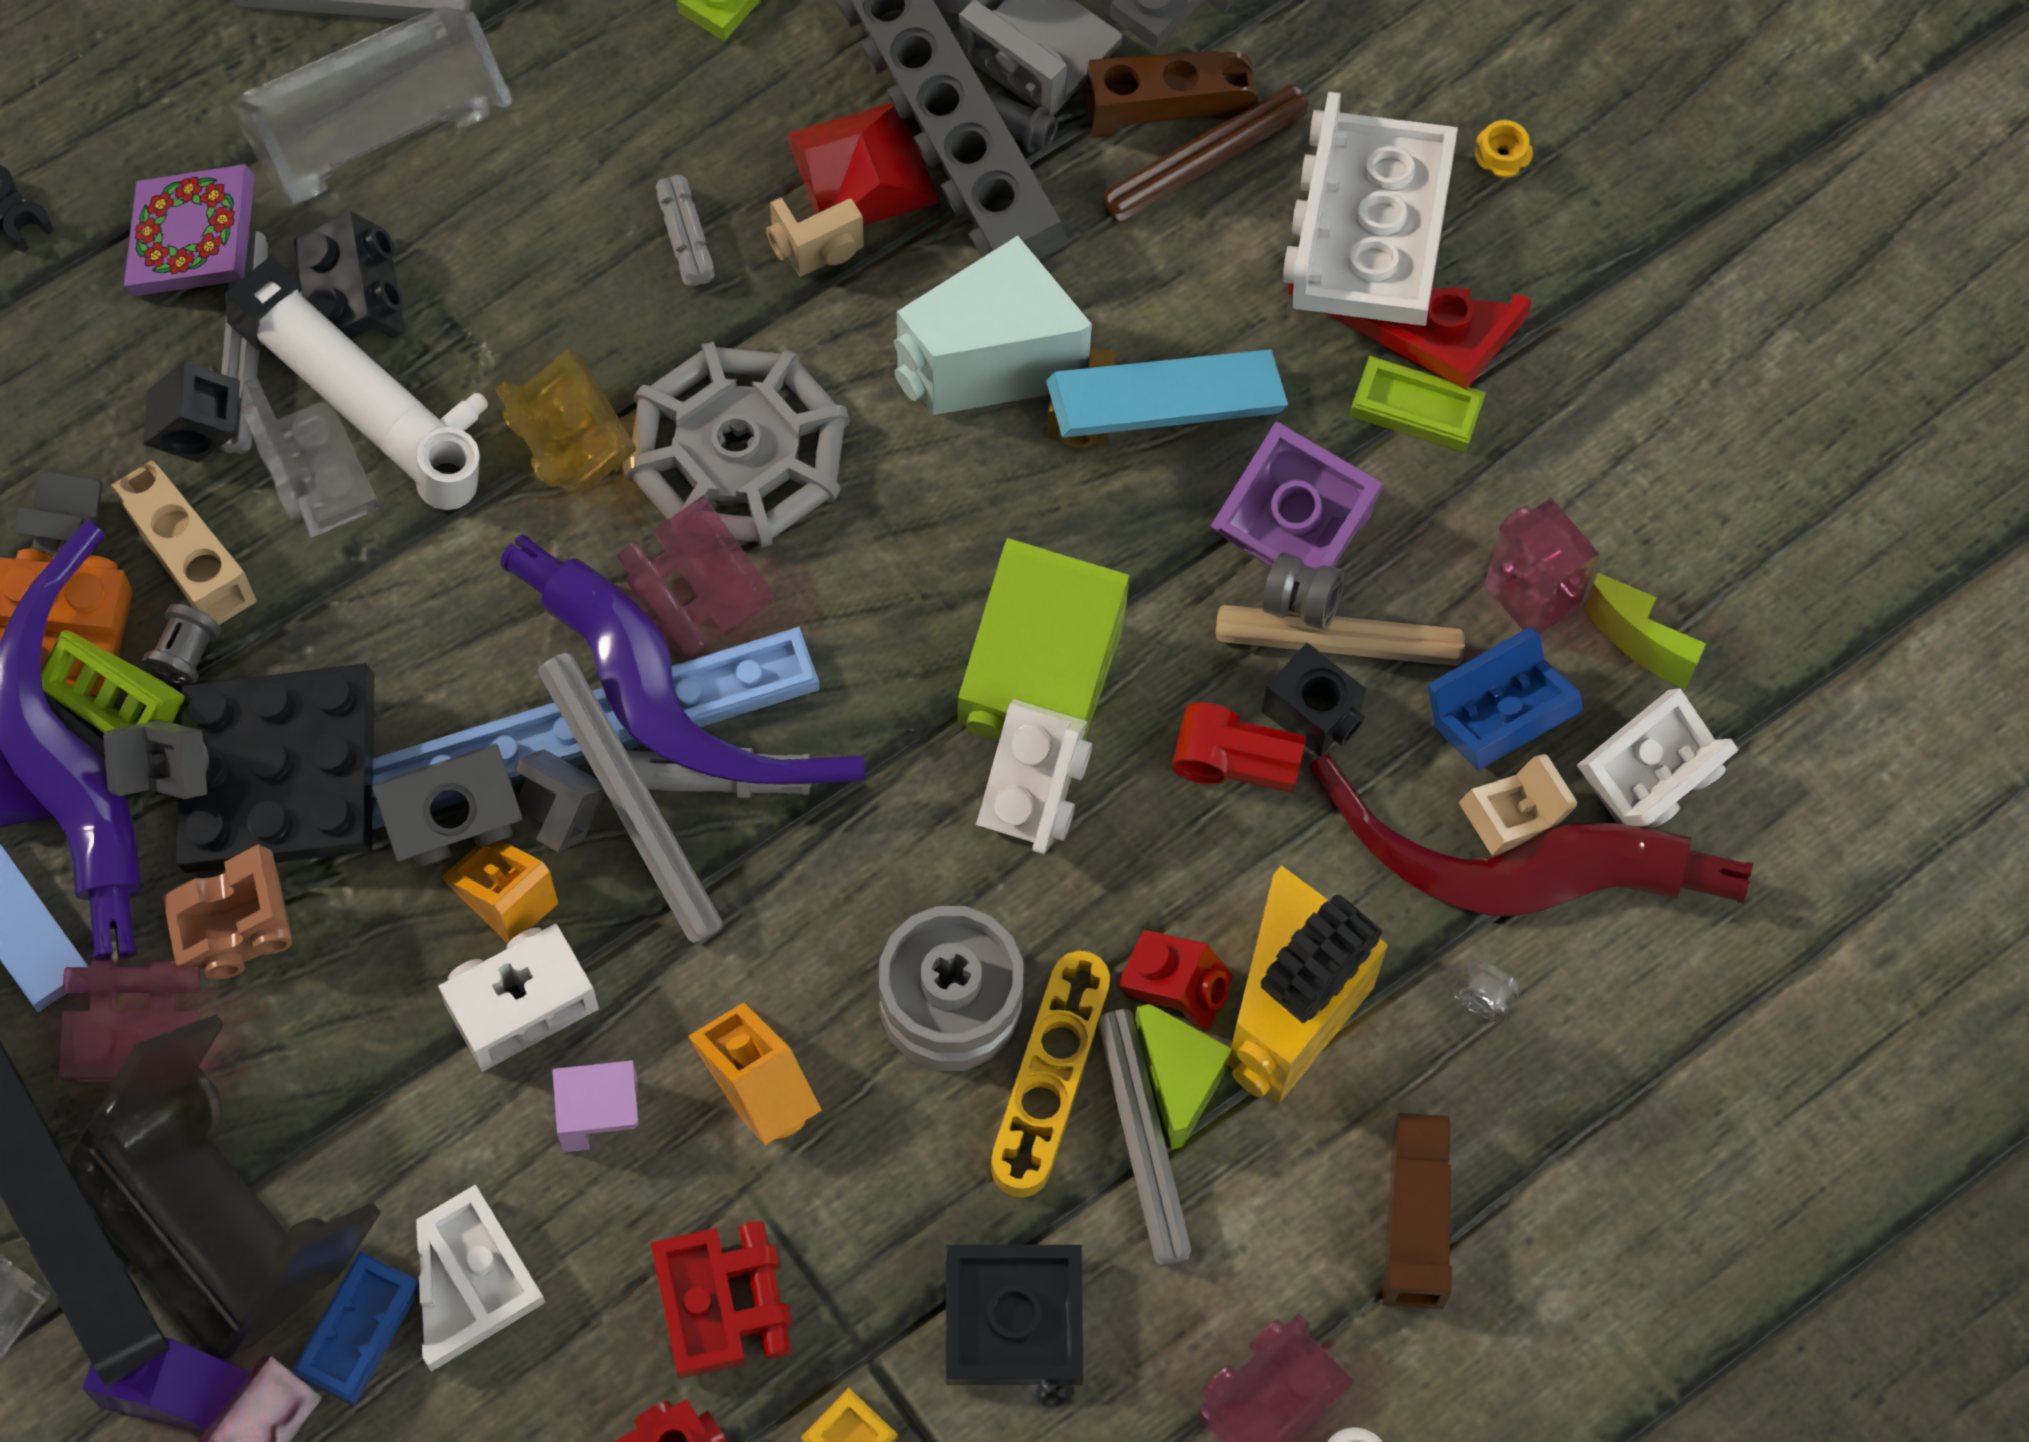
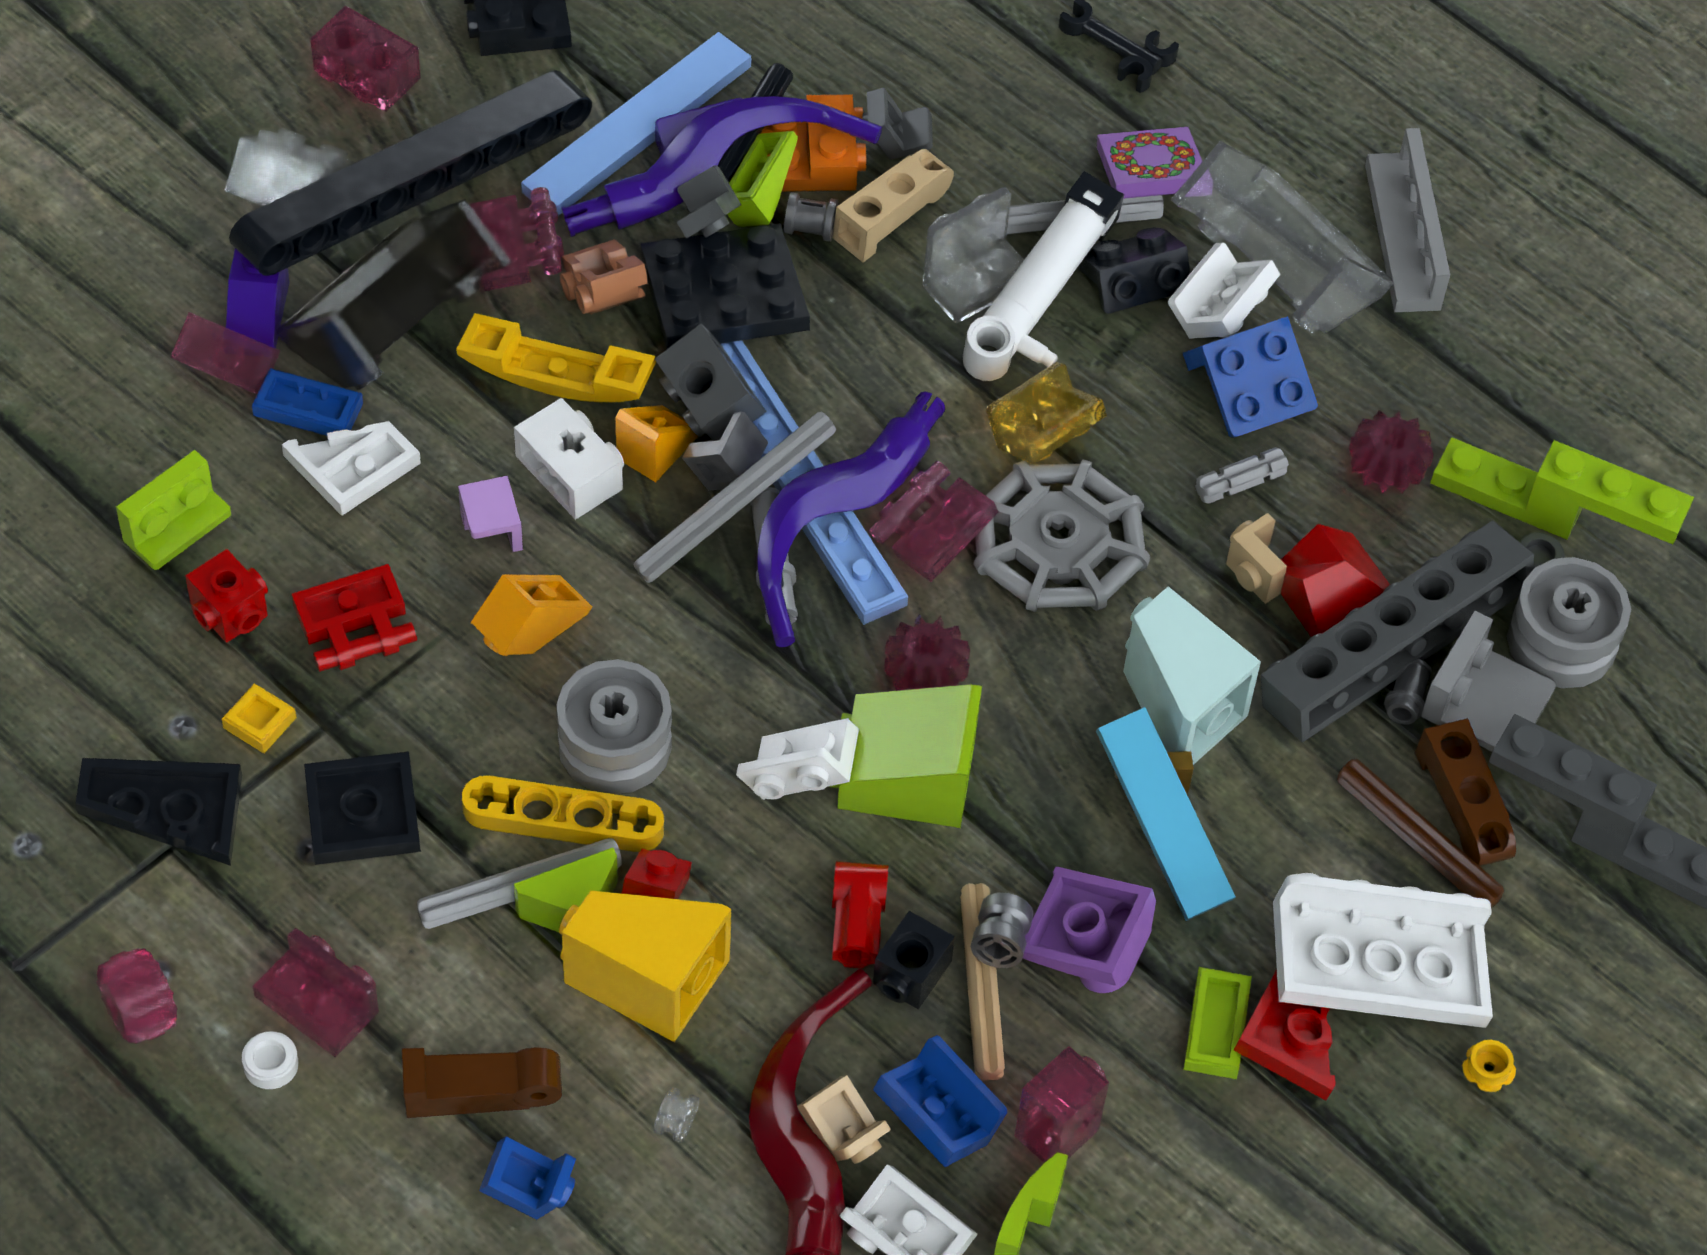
camera: 80 degrees right, 10 degrees down
black brick [143,361,240,463] -> none
black tyre [1260,894,1383,1024] -> none
none -> yellow slope [456,313,656,402]
none -> blue bracket [479,1136,576,1220]
none -> clear pink gear [884,614,970,691]
none -> white bracket [1168,242,1281,339]
none -> blue bracket [1183,316,1318,438]
none -> clear pink gear [1349,409,1434,494]

